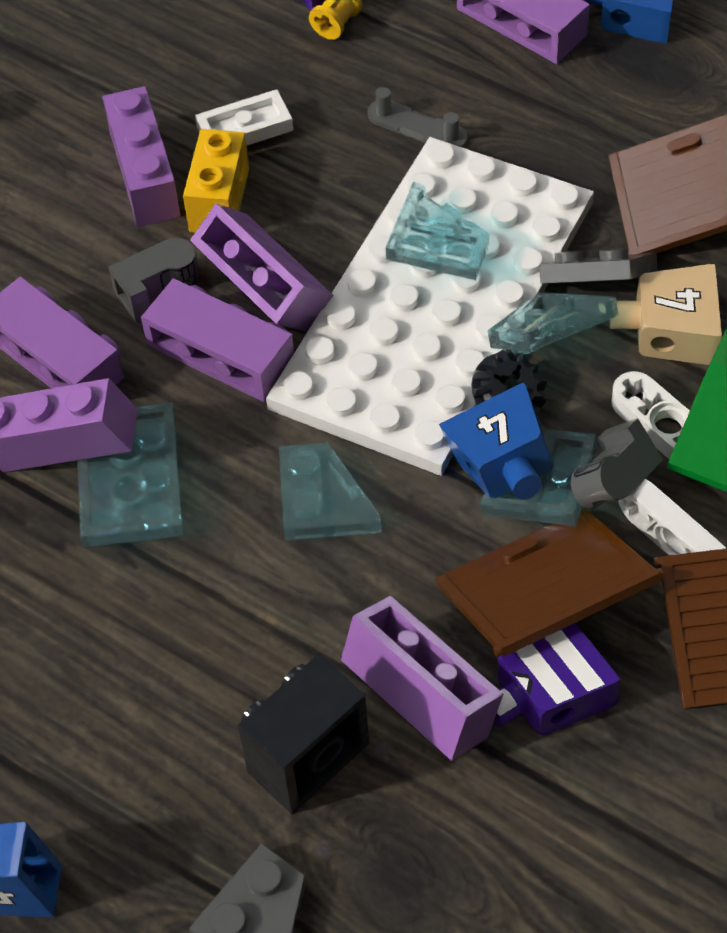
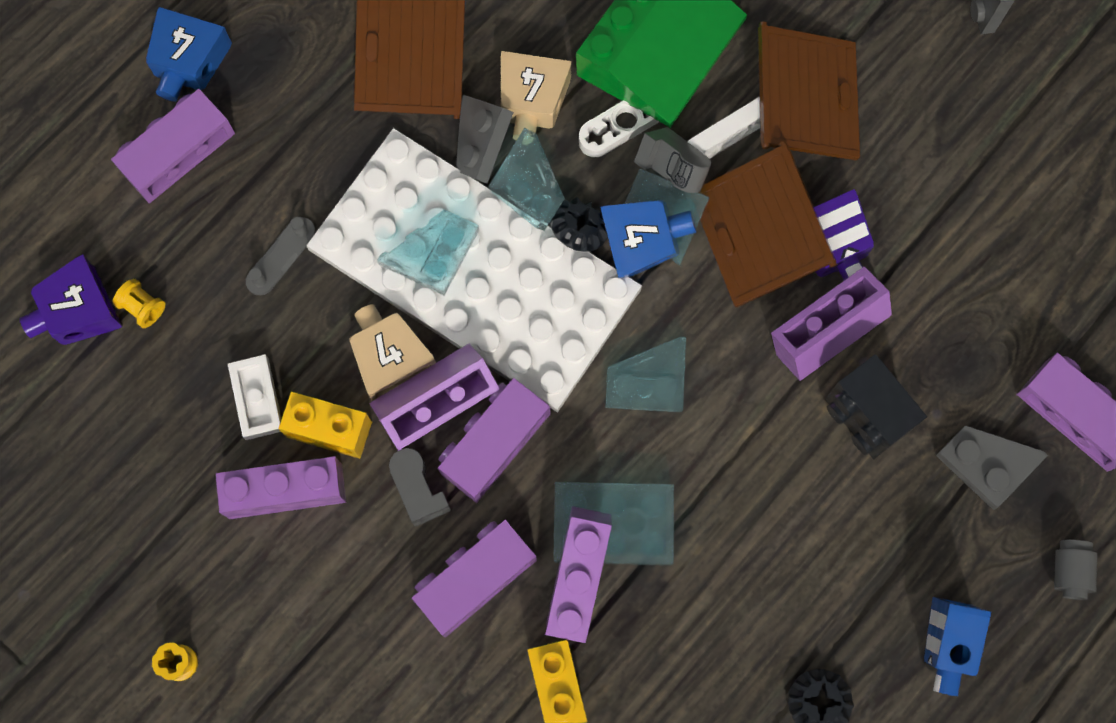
camera: 85 degrees left, 20 degrees up
none -> tan torso [349,304,436,401]

